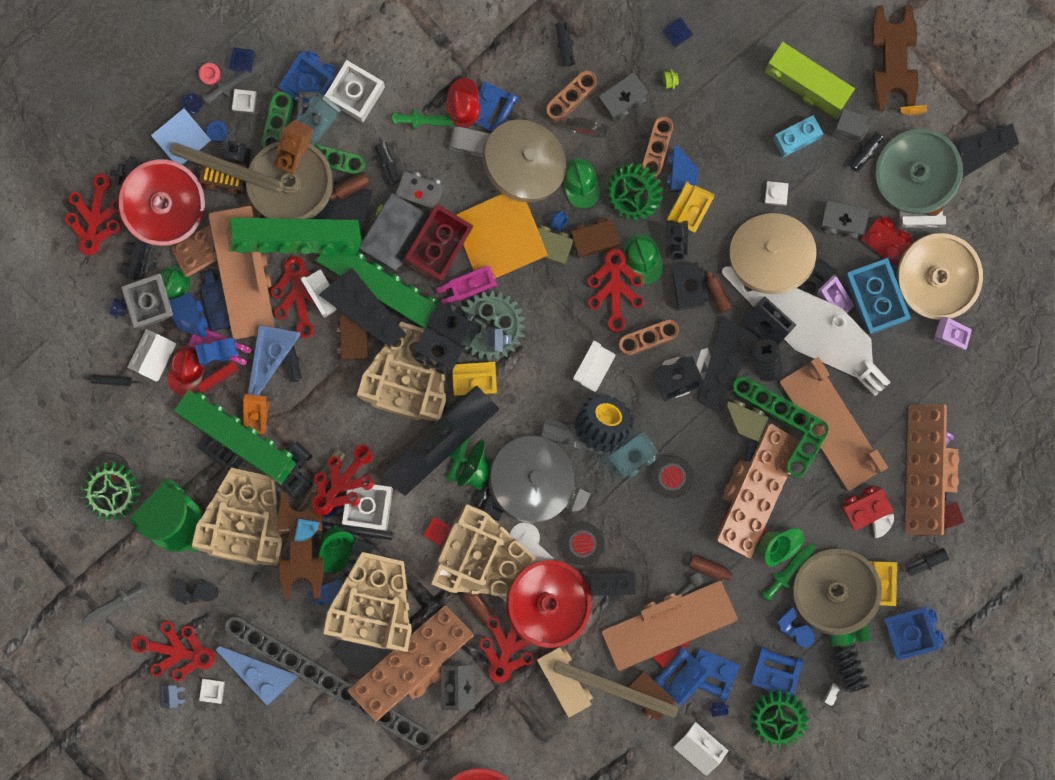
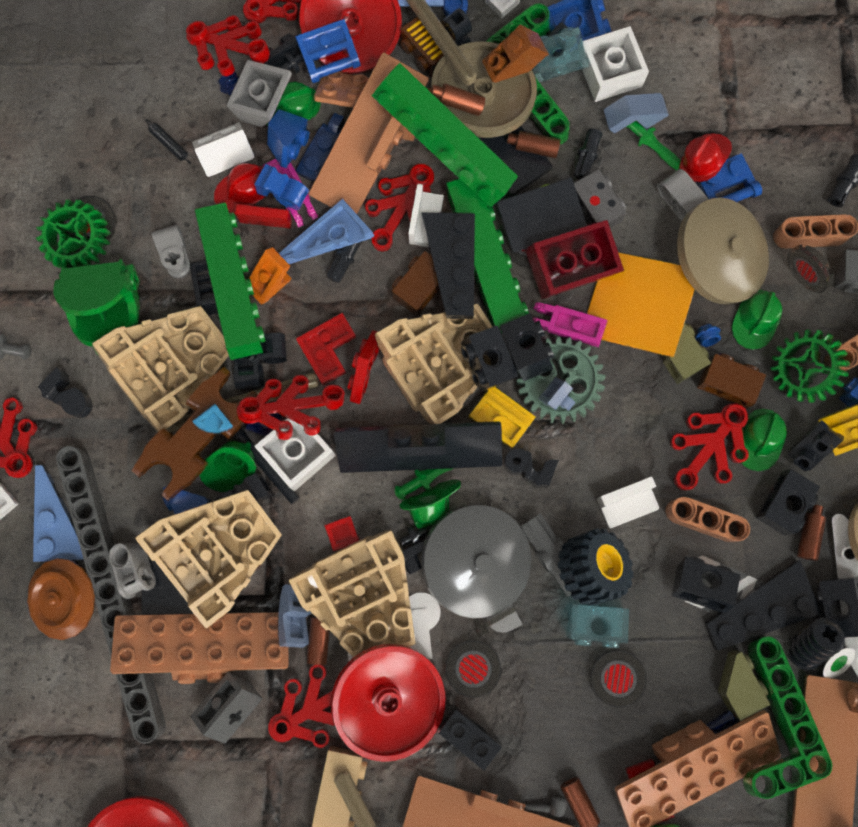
camera: 35 degrees right, 5 degrees down
none -> dark orange piece [27,558,95,640]
none -> light grey piece [109,543,156,599]
none -> light grey piece [152,224,190,279]
none -> red plant [186,15,270,76]
none -> sand blue slope [278,584,312,648]
none -> blue plate [296,19,361,84]
none -> red plate [296,313,356,386]
none -> red plate [348,330,379,404]
none -> copper cylinder [431,83,485,116]
none -> black leg [504,449,559,488]
none -> sand blue slope [603,93,669,134]
none -> white sticker [823,648,855,679]

